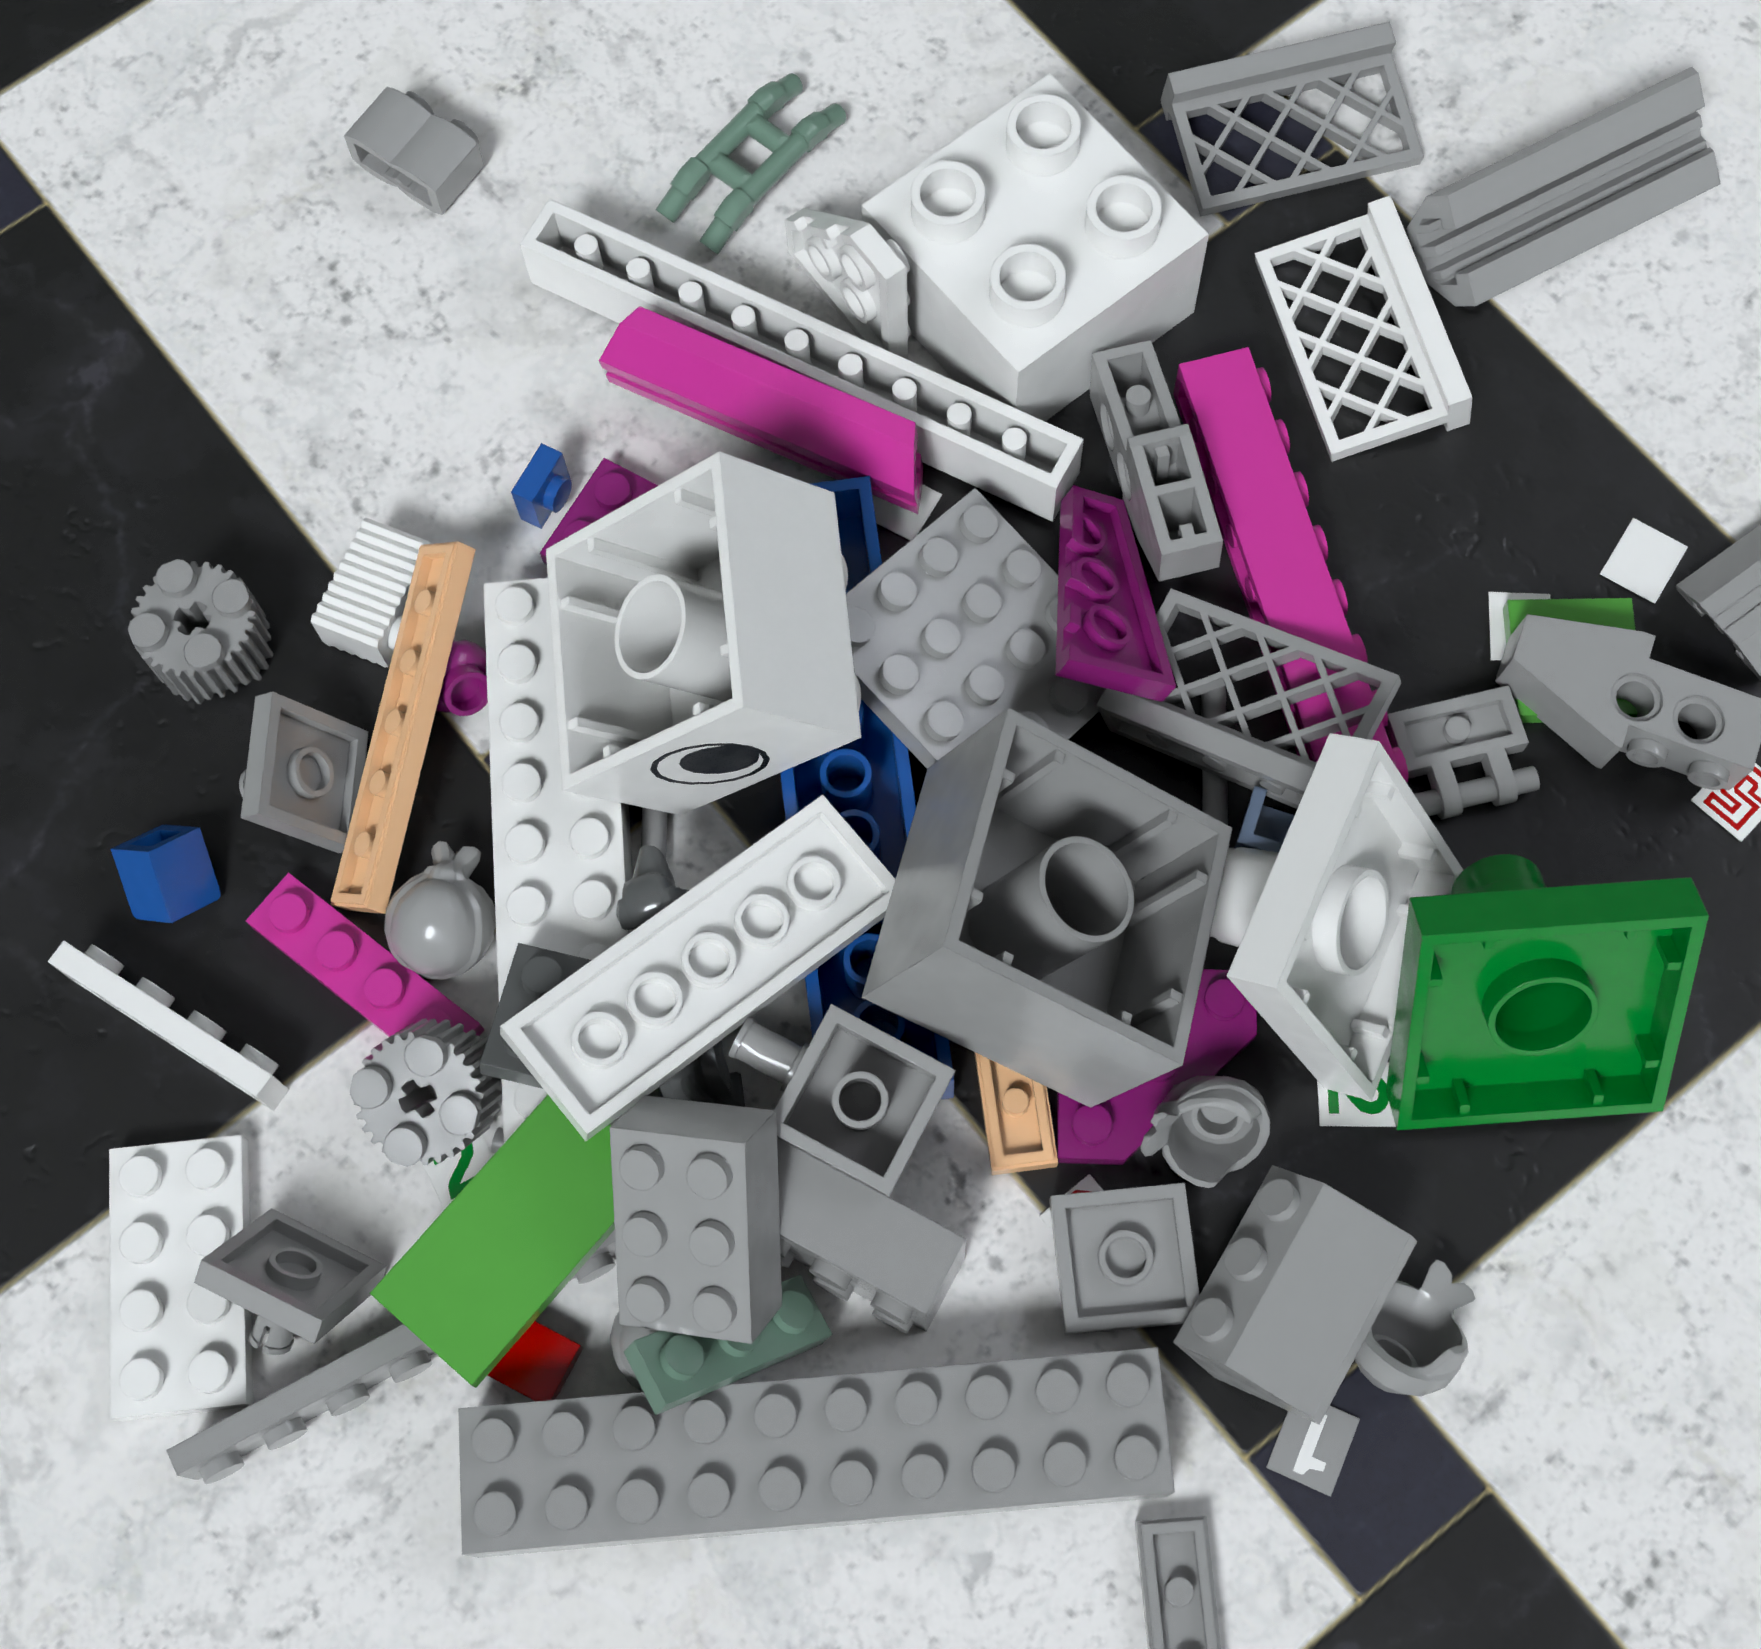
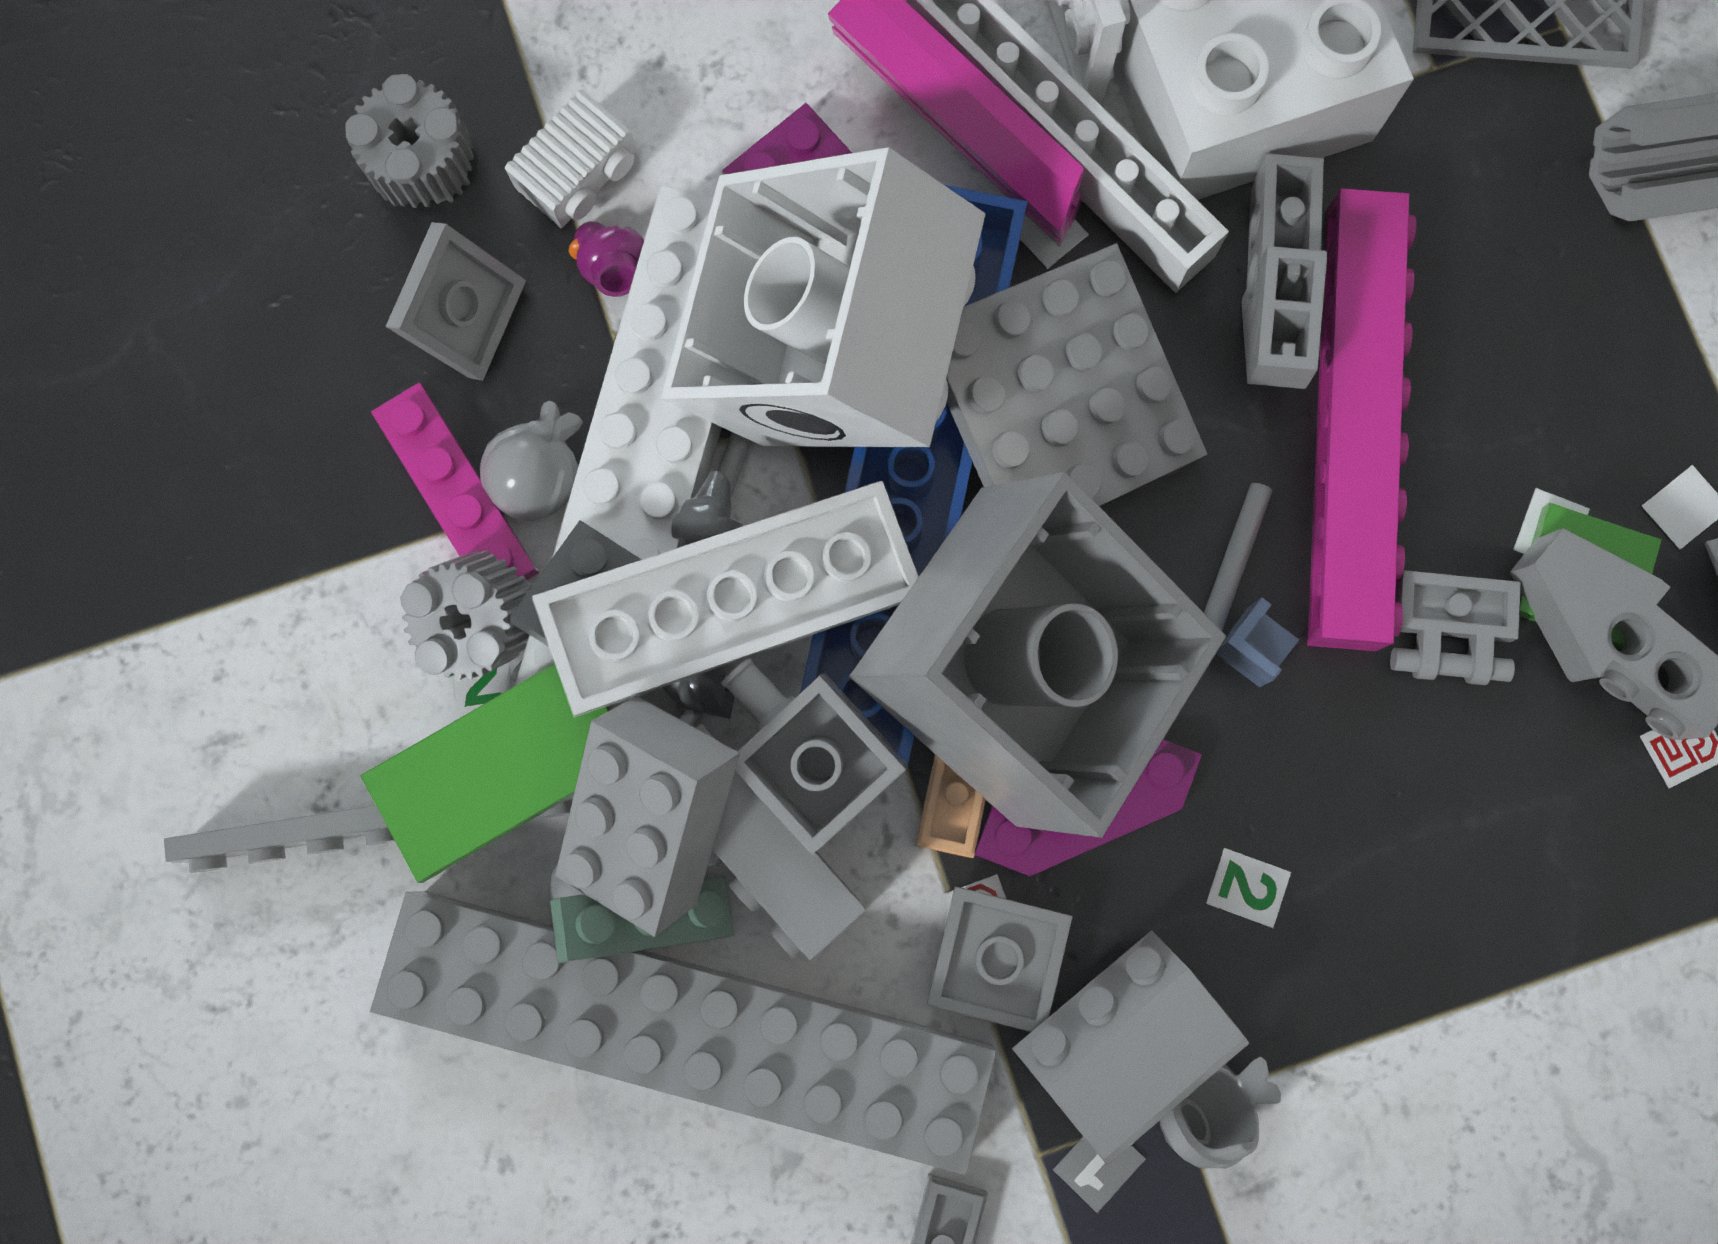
camera: 20 degrees right, 10 degrees up
white plate [48,941,289,1111] -> none
white plate [109,1135,254,1421] -> none
blue panel [111,825,221,923] -> none
light grey tile [194,1208,387,1355] -> none
light nougat tile [330,541,476,914] -> none
red tile [488,1321,583,1402] -> none
blue plate [511,443,572,529] -> none
magenta wing [1055,485,1176,702] -> none
light grey fence [1096,589,1401,809] -> none
light grey hat [1141,1076,1270,1188] -> none
white piece [1210,733,1463,1101] -> none
white fence [1255,195,1473,462] -> none
green piece [1386,854,1709,1130] -> none

